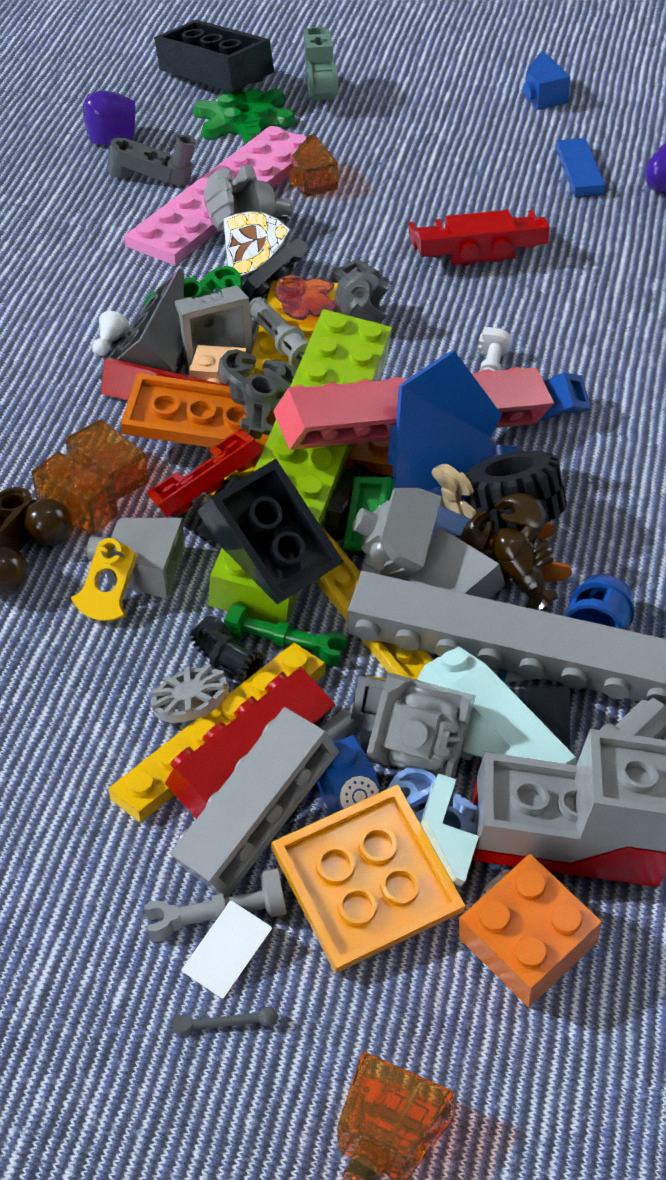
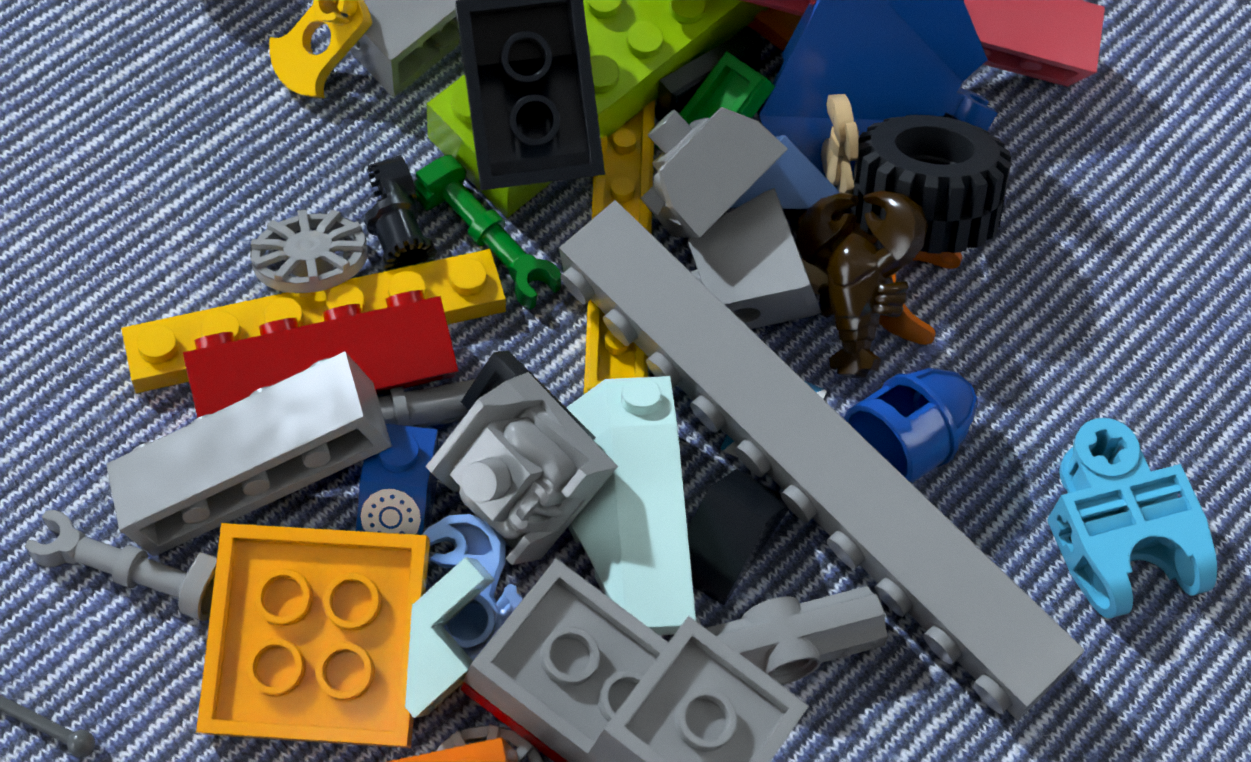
camera: 25 degrees right, 15 degrees up
white sticker [182,901,272,999] -> none
blue panel [539,372,591,421] -> none

